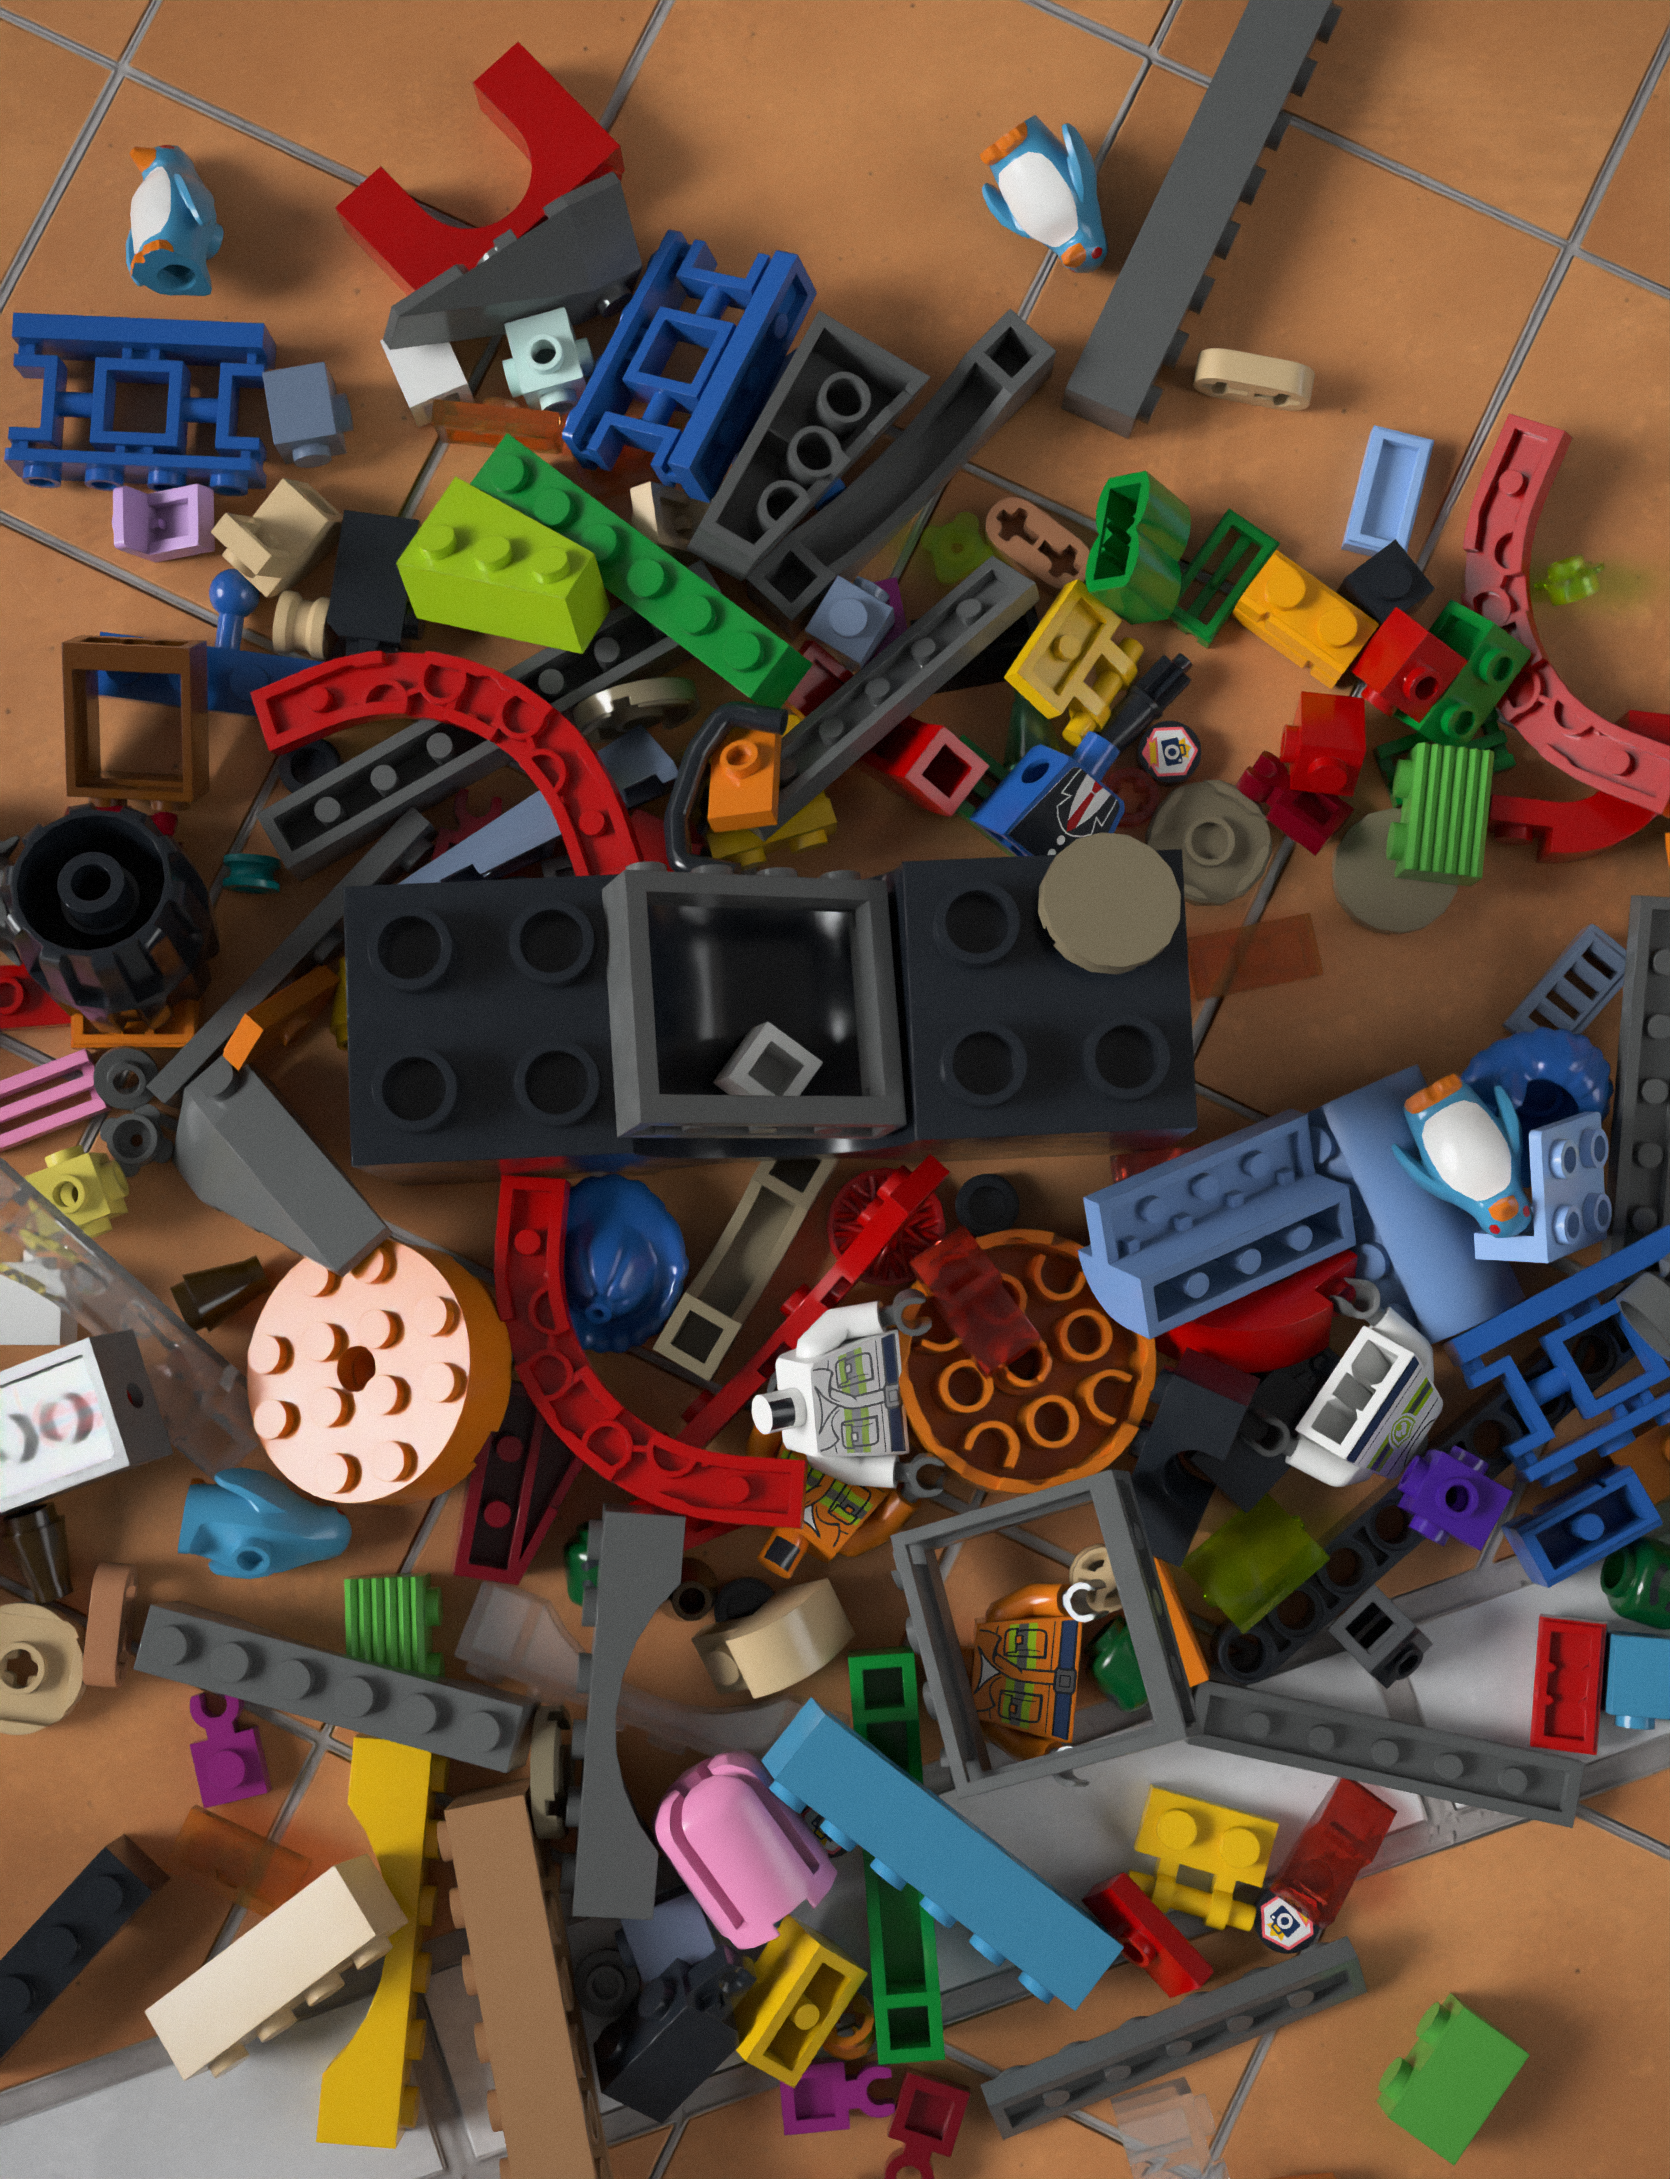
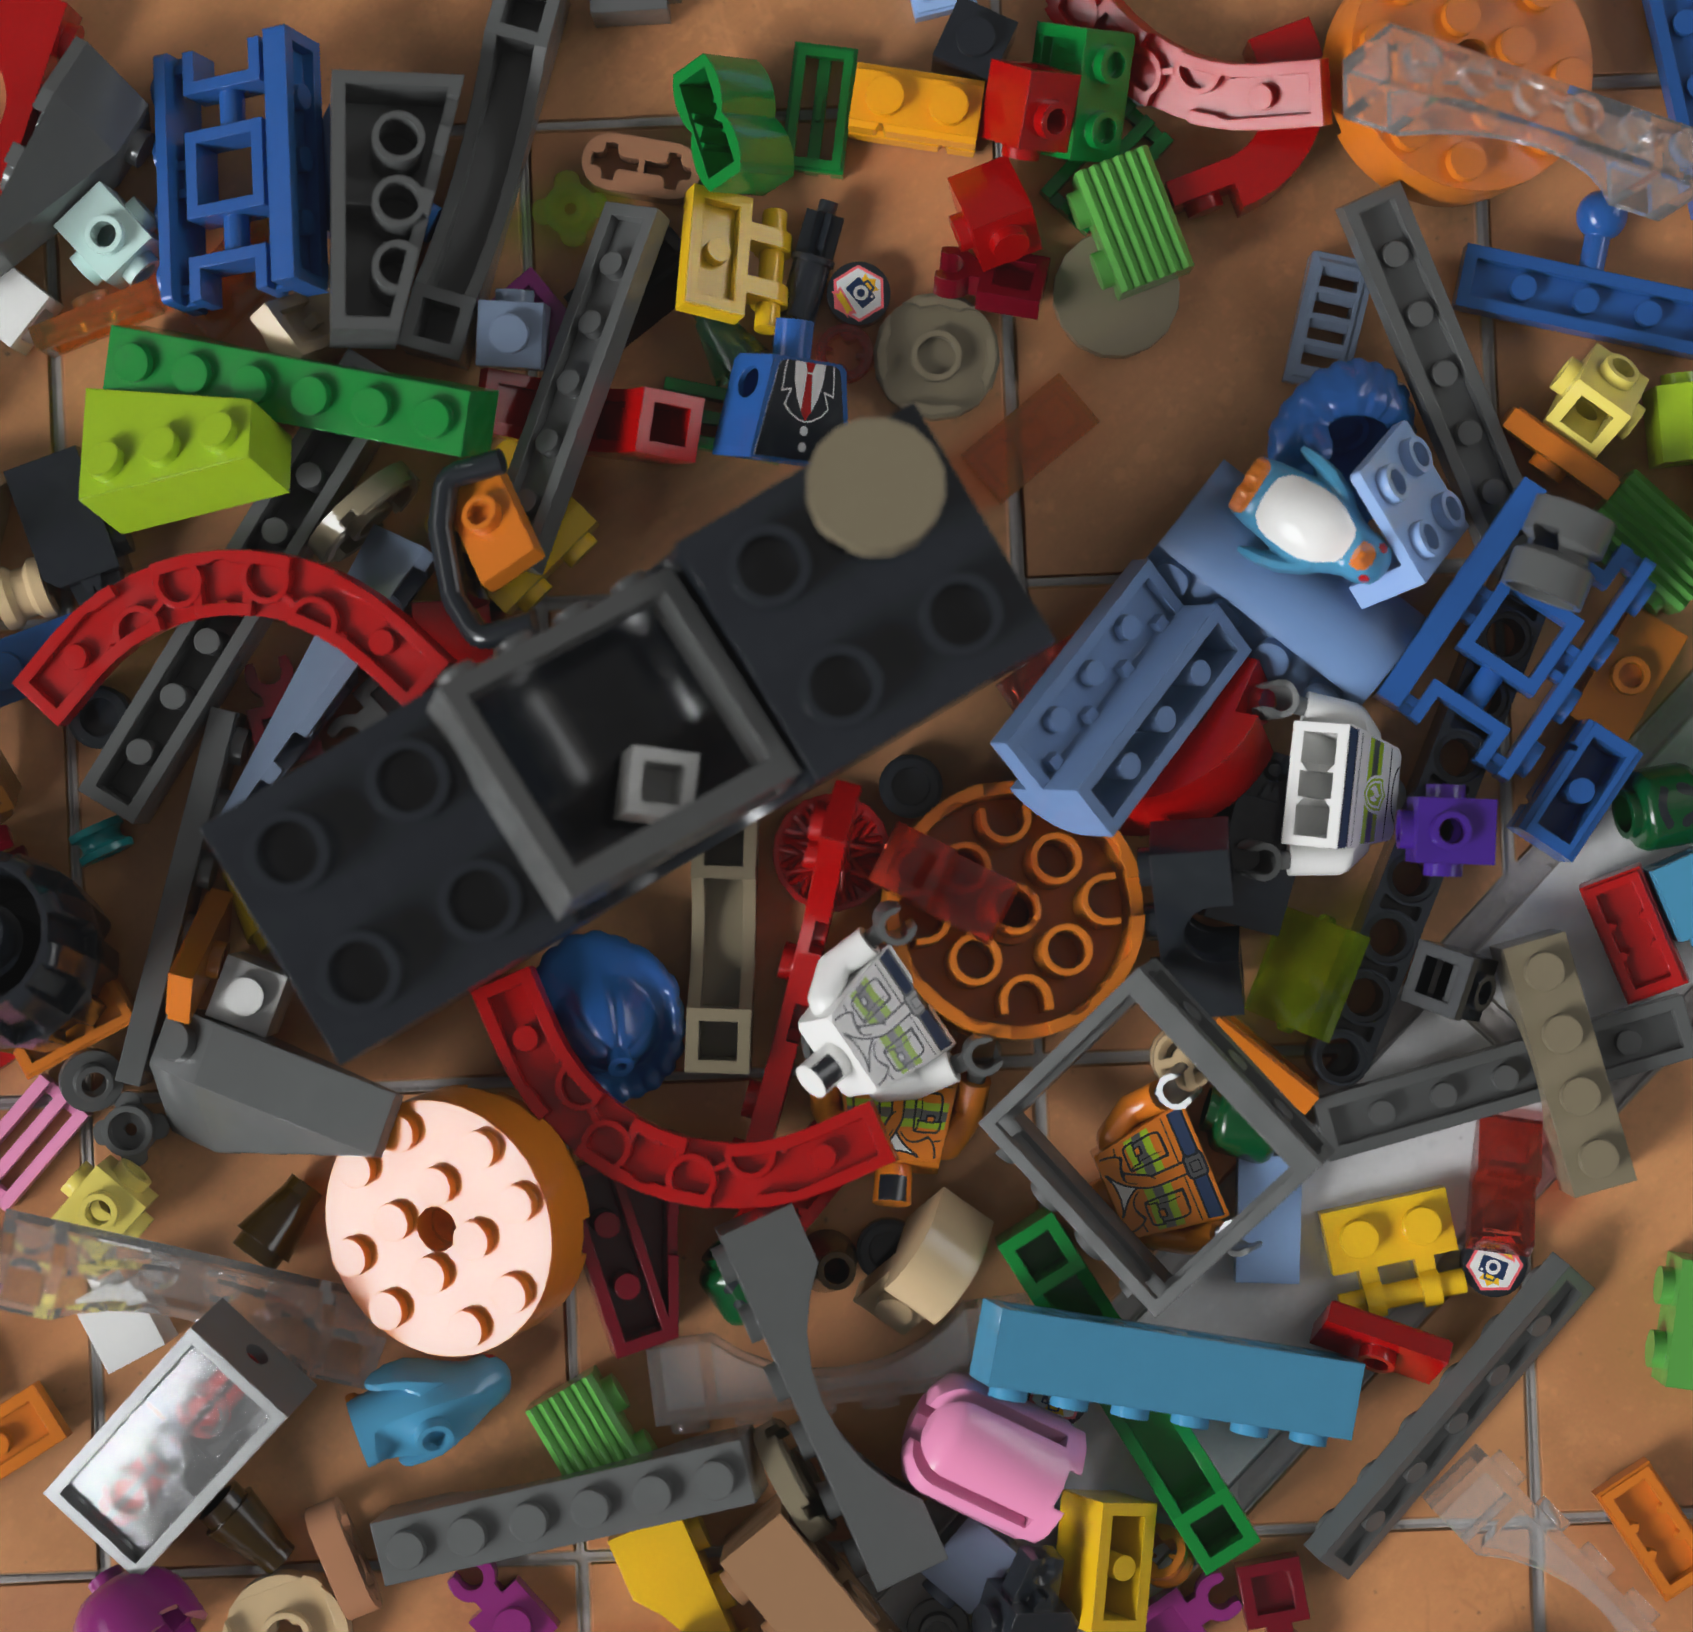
camera: 30 degrees left, 5 degrees up
none -> white brick [205,951,295,1038]
none -> light blue tile [1233,1154,1302,1284]
none -> dark tan arch [1489,929,1637,1198]

